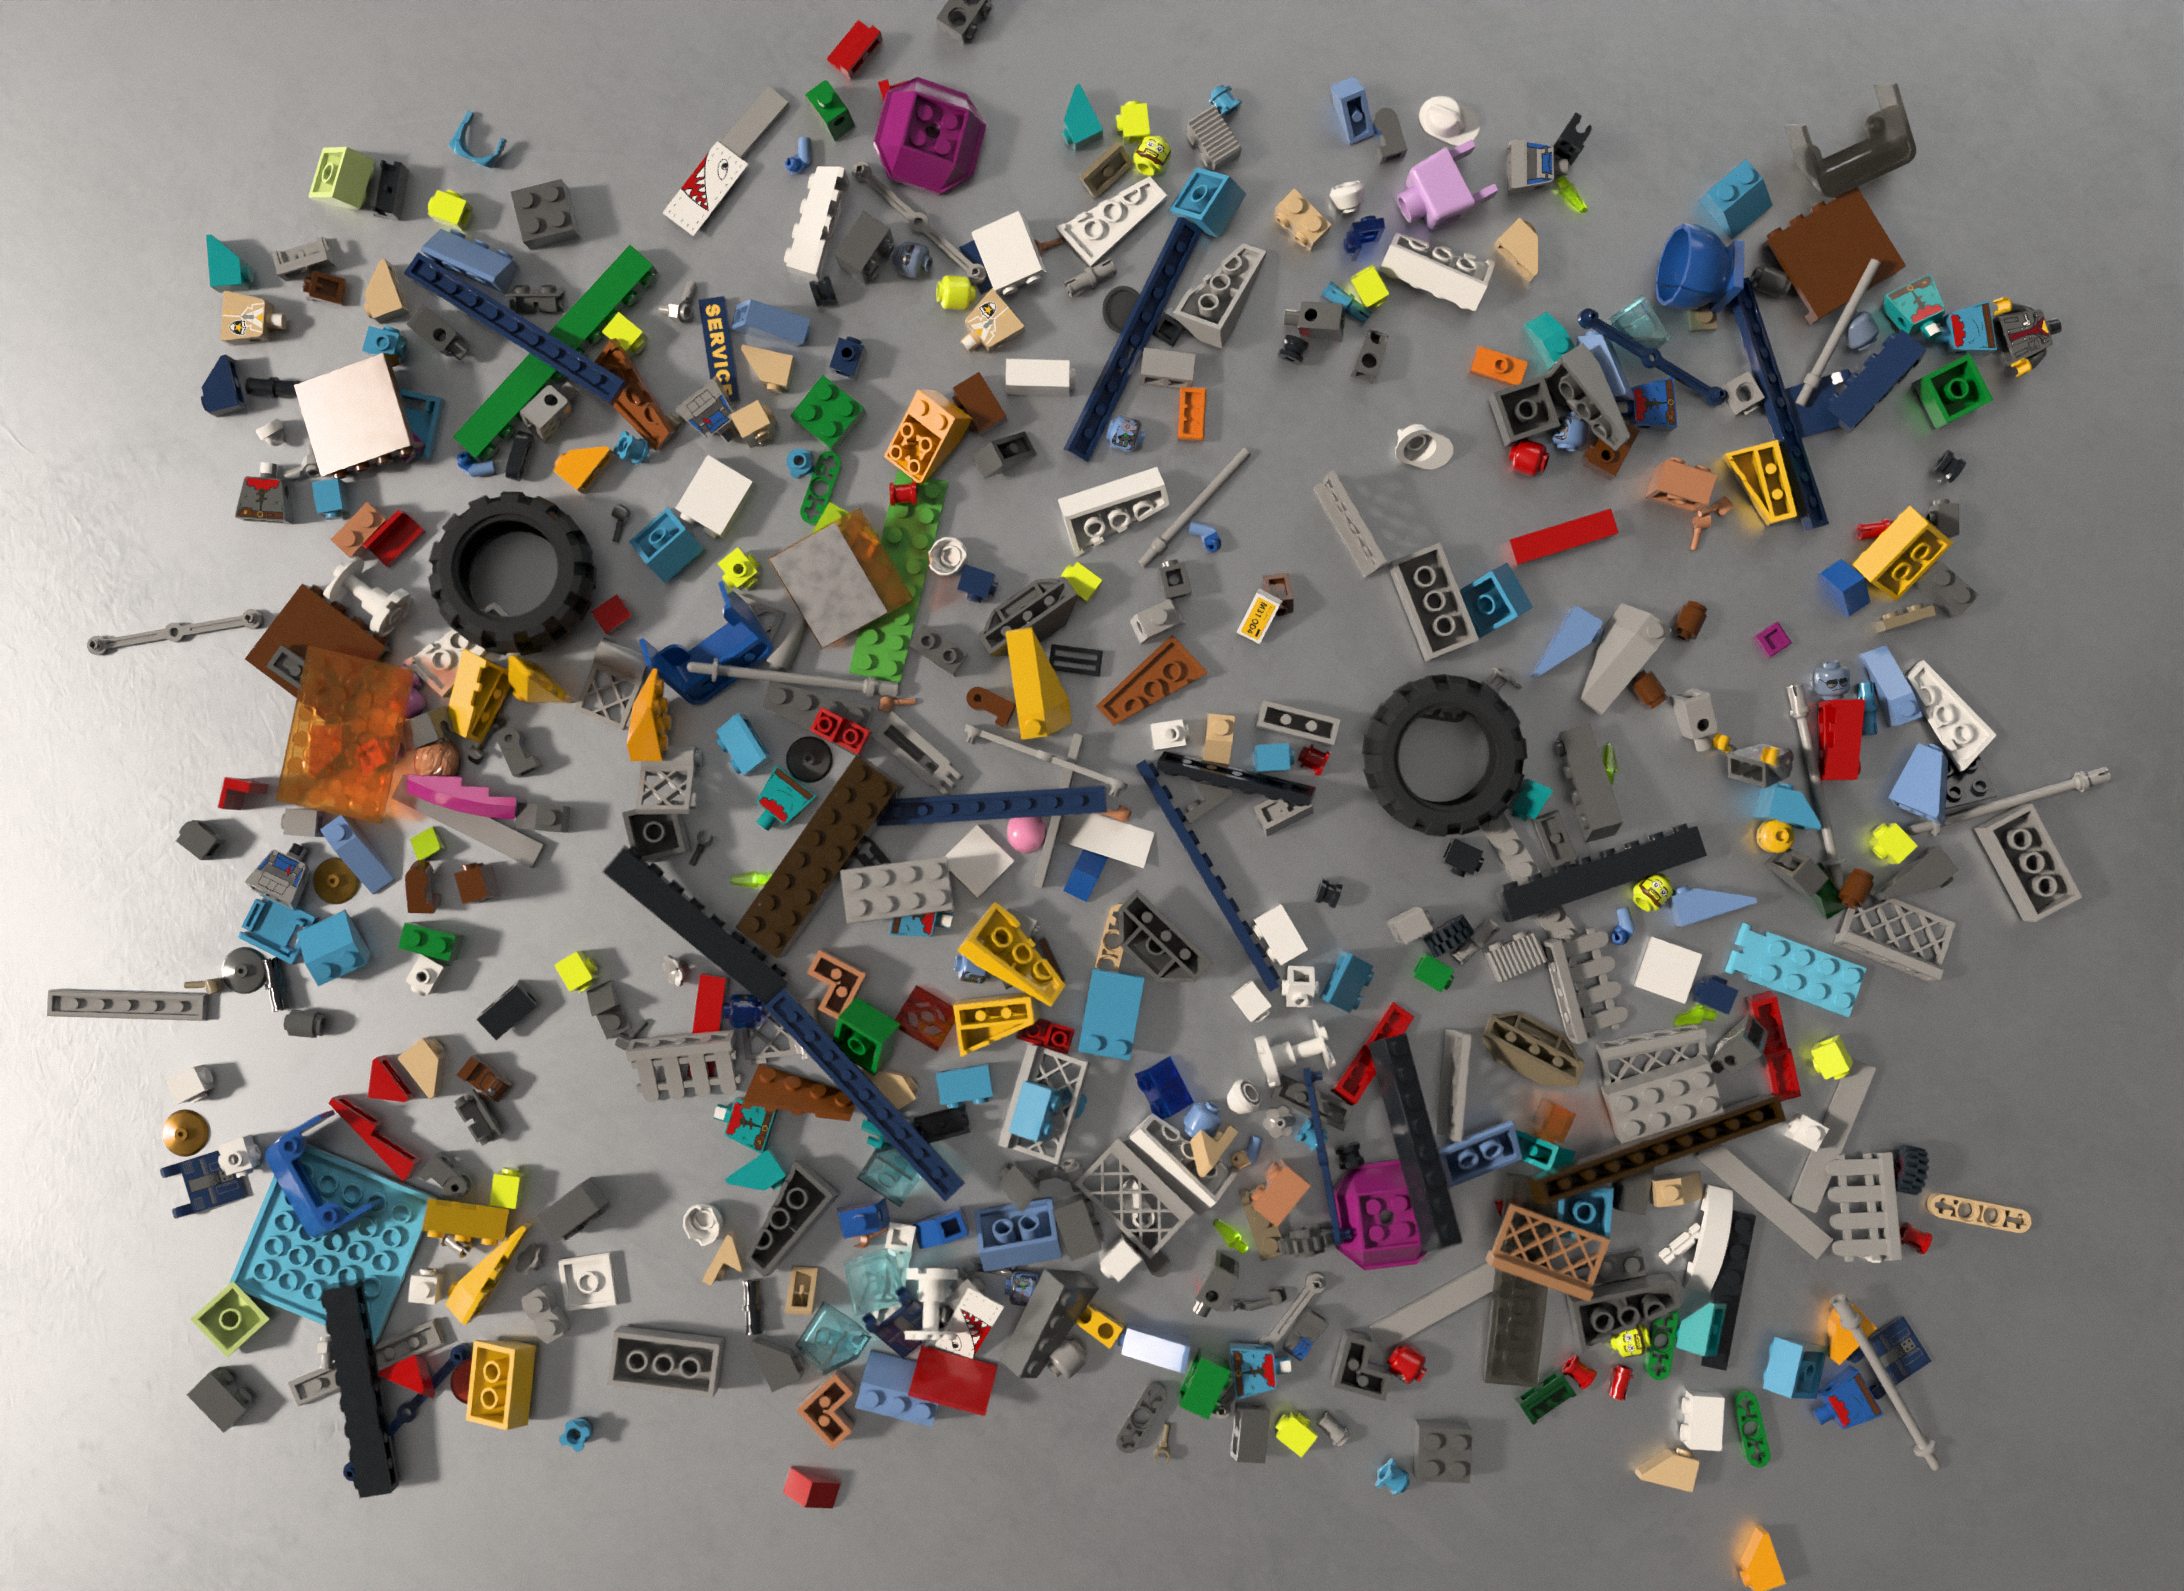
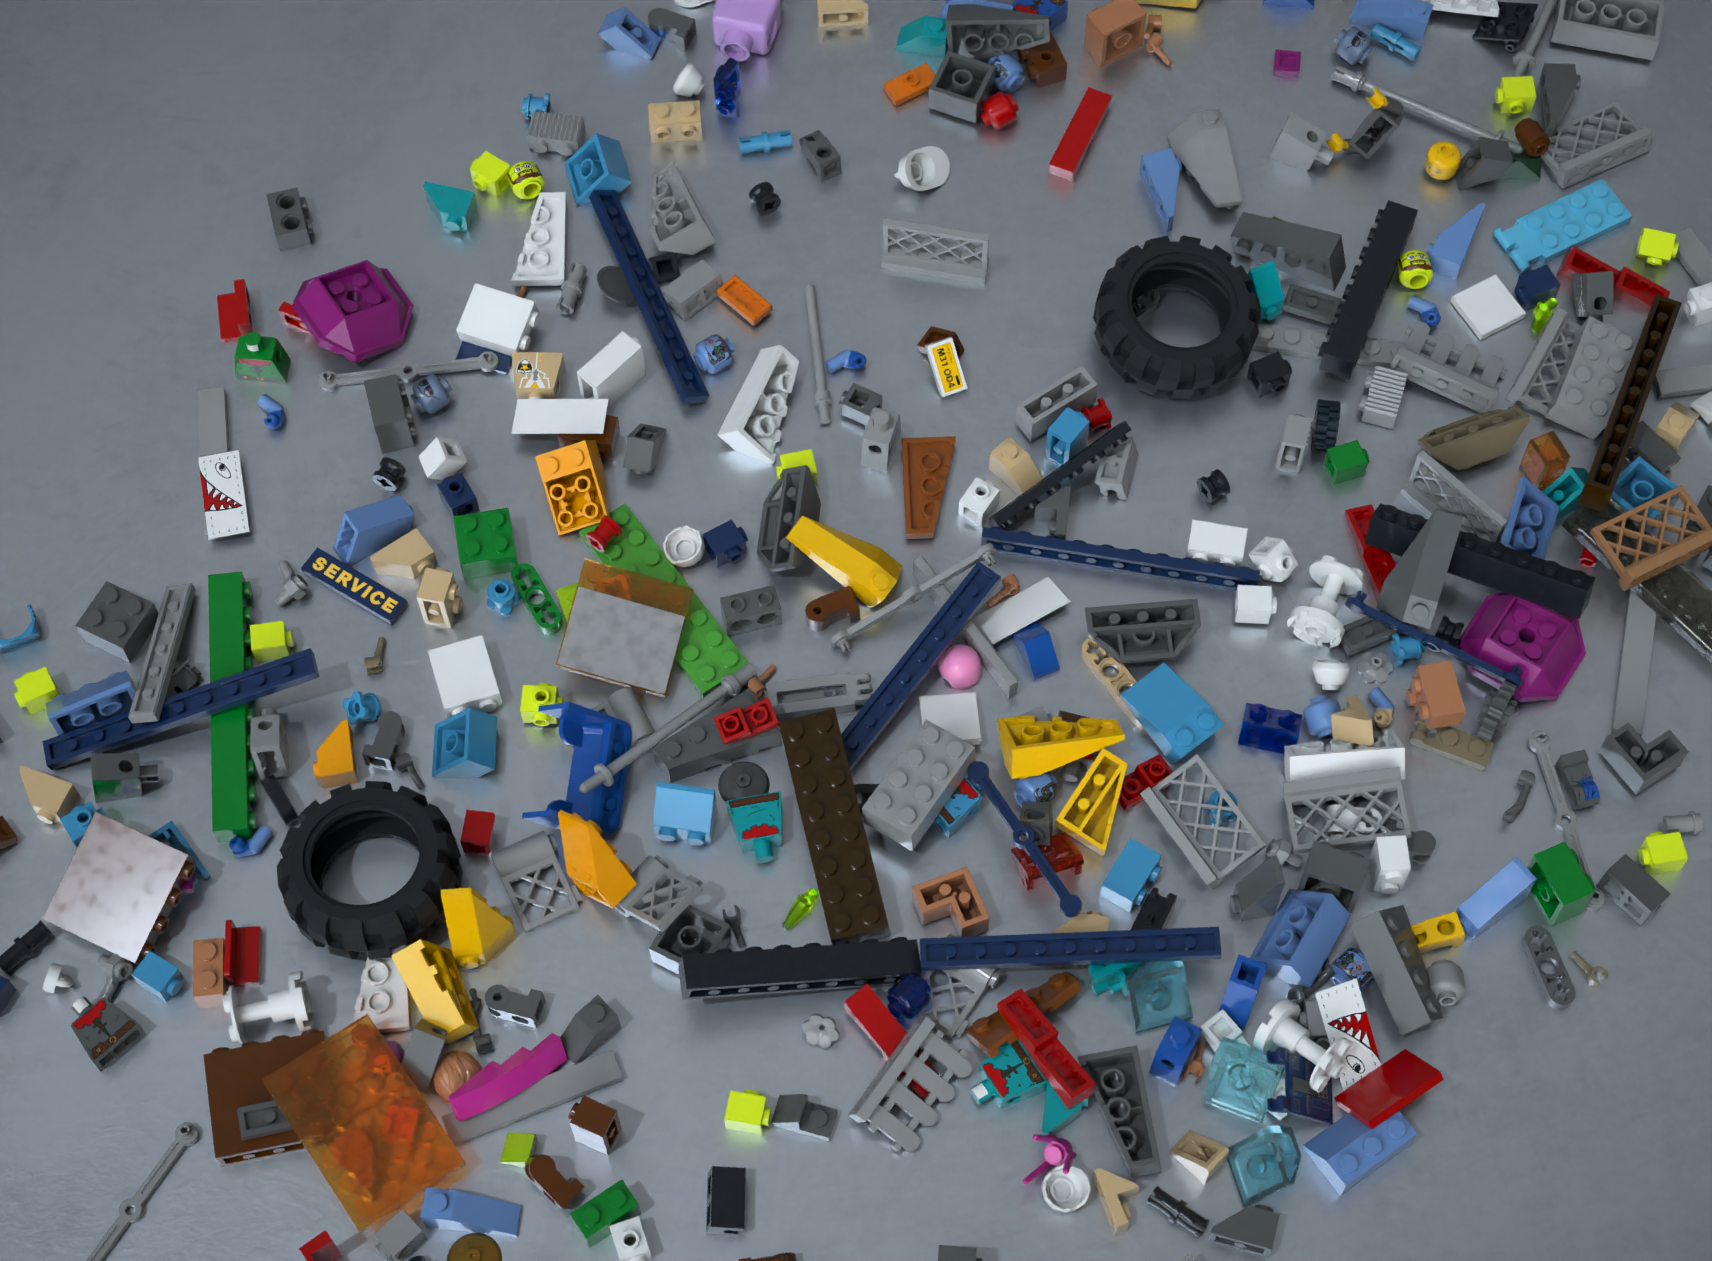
camera: 45 degrees left, 25 degrees down
dark orange wing [594,338,674,451] -> none
dark grey hand [615,1019,648,1050] -> none
torso [675,376,739,443] -> none
white wedge [784,167,850,281] -> none
nougat brick [796,1368,856,1450] -> none
green brick [833,997,900,1076] -> none
neon yellow head [936,275,976,310] -> none
brick [1008,1081,1061,1142] -> none
black tile [1049,644,1103,677] -> none
dark tan plate [1079,142,1134,199] -> none
dark grey torso [1193,1250,1239,1317] -> none
clear neon green bar [1213,1218,1248,1254] -> none
torso [1229,1343,1291,1399] -> none
dark grey torso [1284,301,1346,342] -> none
dark azure slope [1319,951,1374,1013] -> none
neon yellow brick [1351,264,1389,308] -> none
white wedge [1380,233,1496,311] -> none
red head [1386,1344,1427,1384] -> none
light grey brick [1387,543,1479,662] -> none
light grey pin [1451,918,1500,966] -> none
dark azure slope [1459,562,1534,638] -> none
reddish brown brick [1630,669,1668,710] -> none
reddish brown brick [1672,601,1707,642] -> none
dark azure slope [1754,783,1821,831] -> none
red wedge [1817,699,1865,781] -> none
medium blue slope [1888,743,1948,825] -> none
none -> light grey tile [128,583,196,724]
none -> dark grey leg [362,711,405,770]
none -> white brick [419,437,467,480]
none -> white sticker [511,399,609,434]
none -> dark blue piece [967,761,1082,917]
none -> red slope [997,989,1096,1110]
none -> dark grey brick [1020,802,1053,846]
none -> dark pink plant [1022,1133,1077,1185]
none -> dark grey wedge [1376,508,1464,629]

